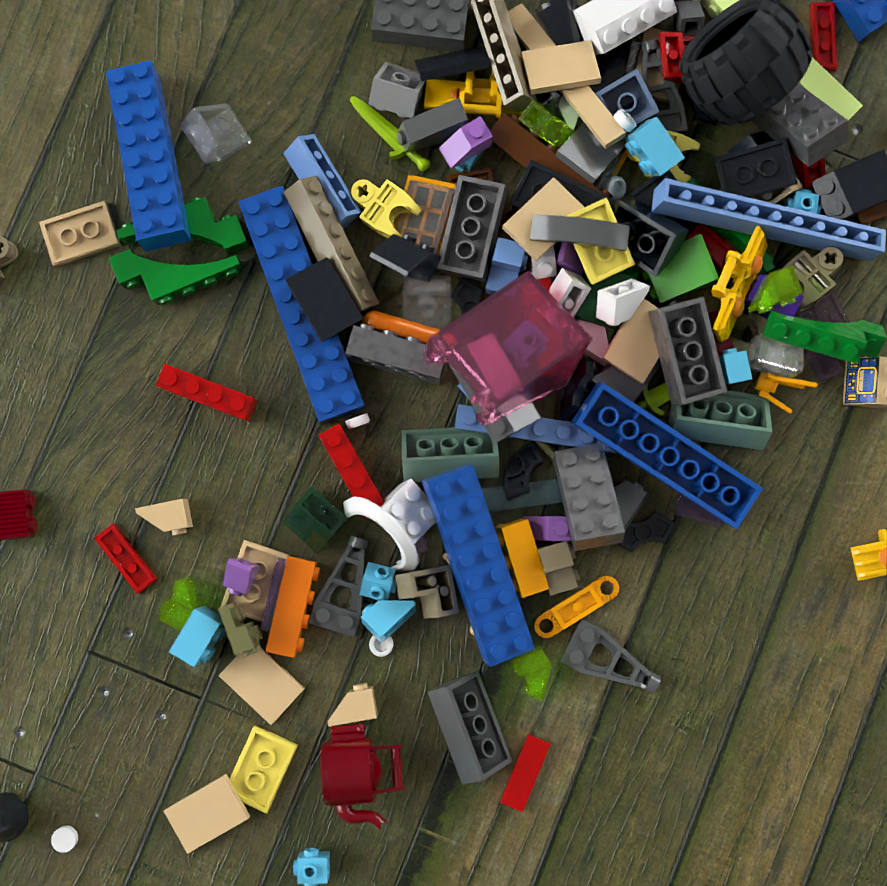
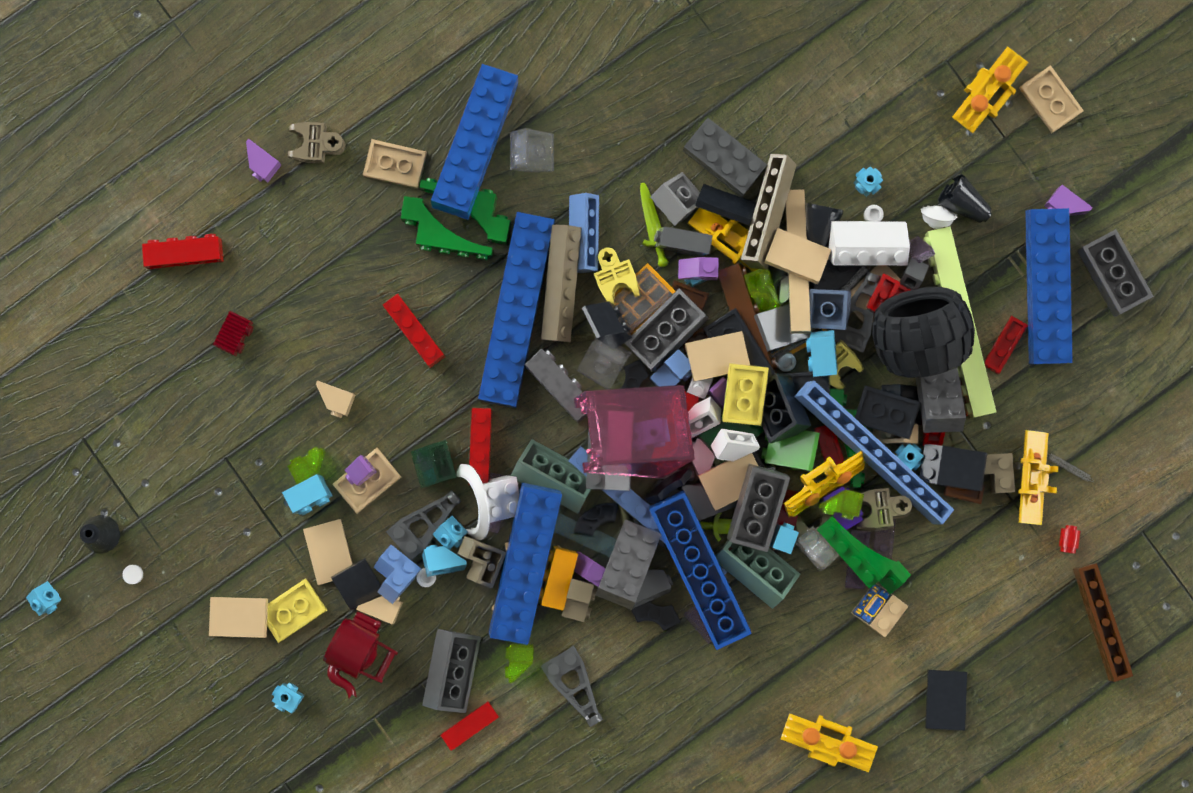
camera: 35 degrees right, 0 degrees up
red tile [94,523,158,594] -> none
olive plate [218,602,263,657] -> none
clear purple tile [261,556,286,632] -> none
orange brick [265,556,321,658] -> none
black tile [285,257,363,343] -> none
white tile [345,413,370,429] -> none
orange piece [362,310,456,351] -> none
dark grey slope [530,215,630,251] -> none
light orange plate [534,576,619,638] -> none
white tile [613,109,636,133] -> none
light orange plant [755,371,818,414] -> none
none -> black tile [331,558,382,610]
none -> medium blue brick [373,545,421,604]

